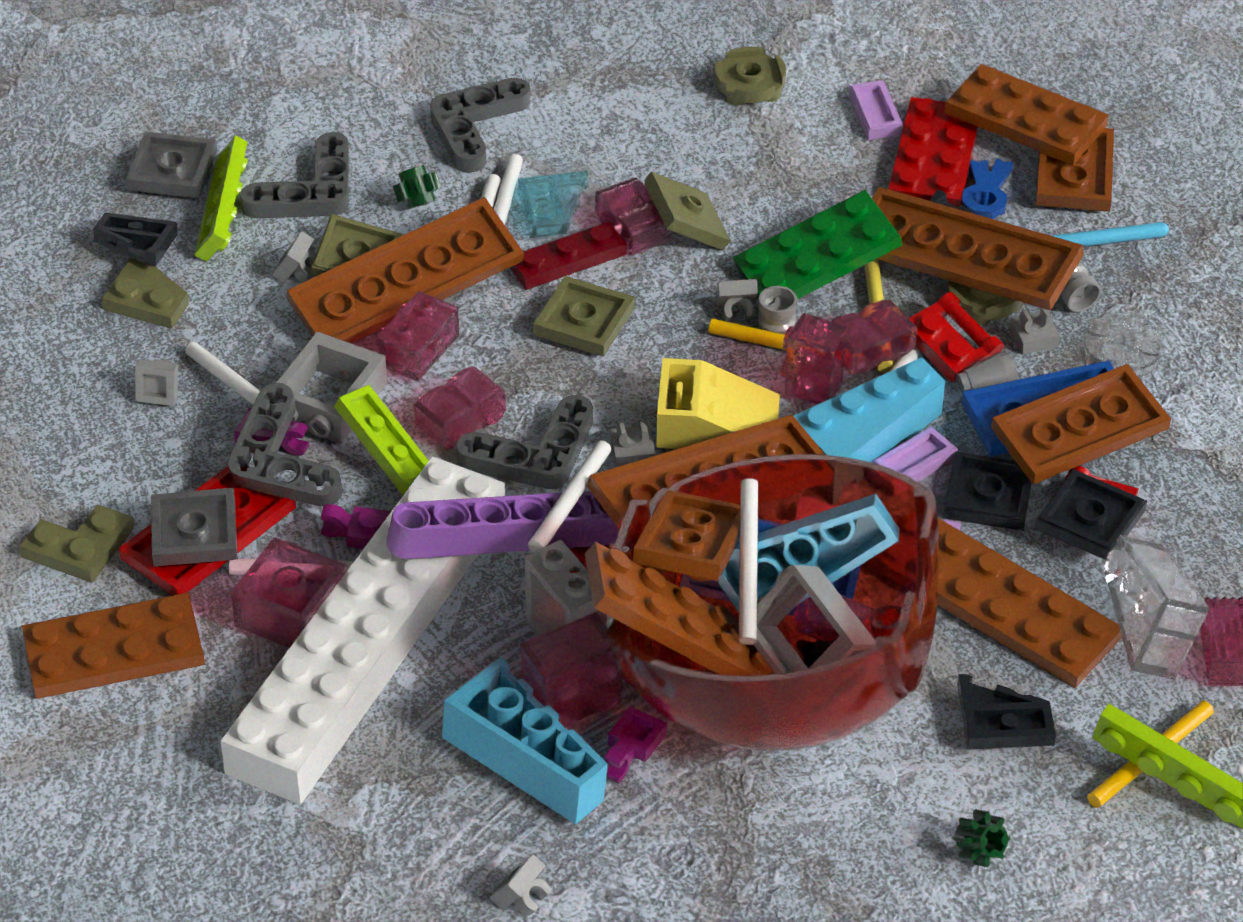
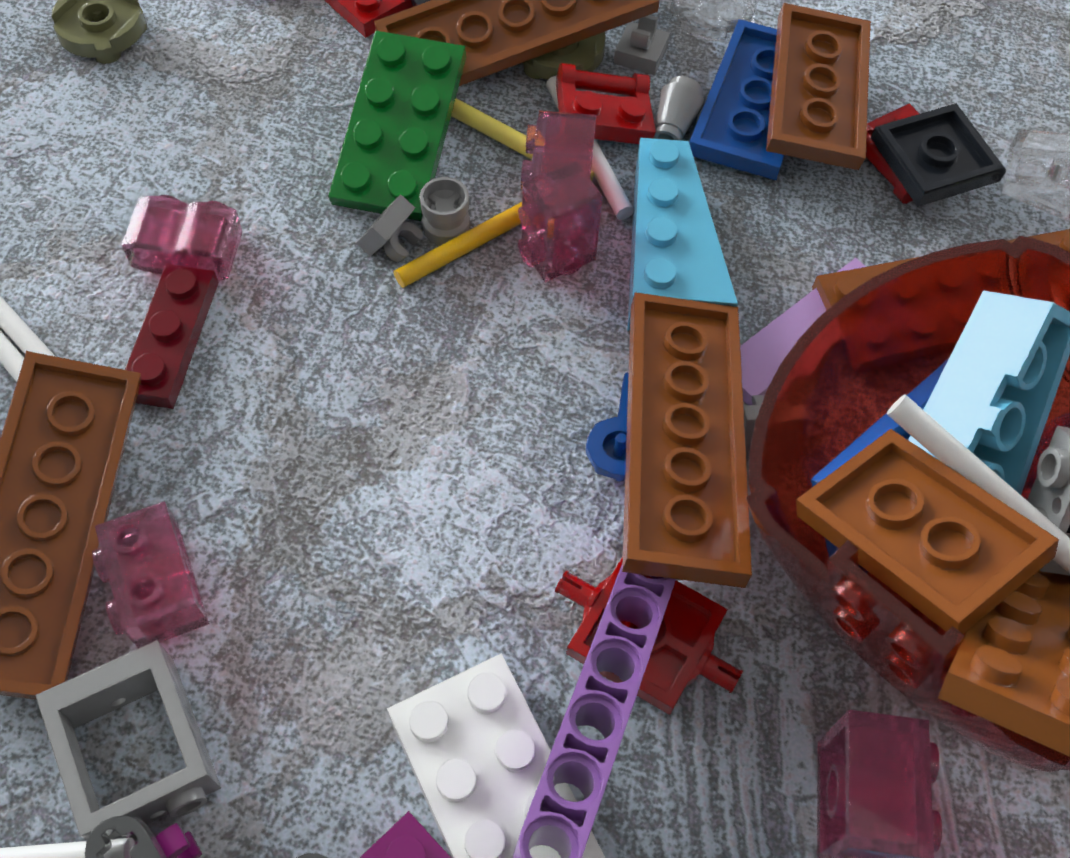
camera: 55 degrees left, 15 degrees up
lime plate [334,385,429,495] -> none
clear pink brick [414,366,506,450] -> none
dark grey beam [456,395,593,489] -> none
clear light blue wing [518,170,589,238] -> none
light grey window [525,540,607,678] -> none
white bar [528,441,611,552] -> none
olive plate [533,276,635,357] -> none
magenta plate [604,706,667,783] -> none
light grey tile [610,421,655,468] -> none
olive plate [644,171,731,250] -> none
light yellow slope [656,358,780,449] -> none
lavender tile [871,427,958,494] -> none
black tile [943,451,1032,531] -> none

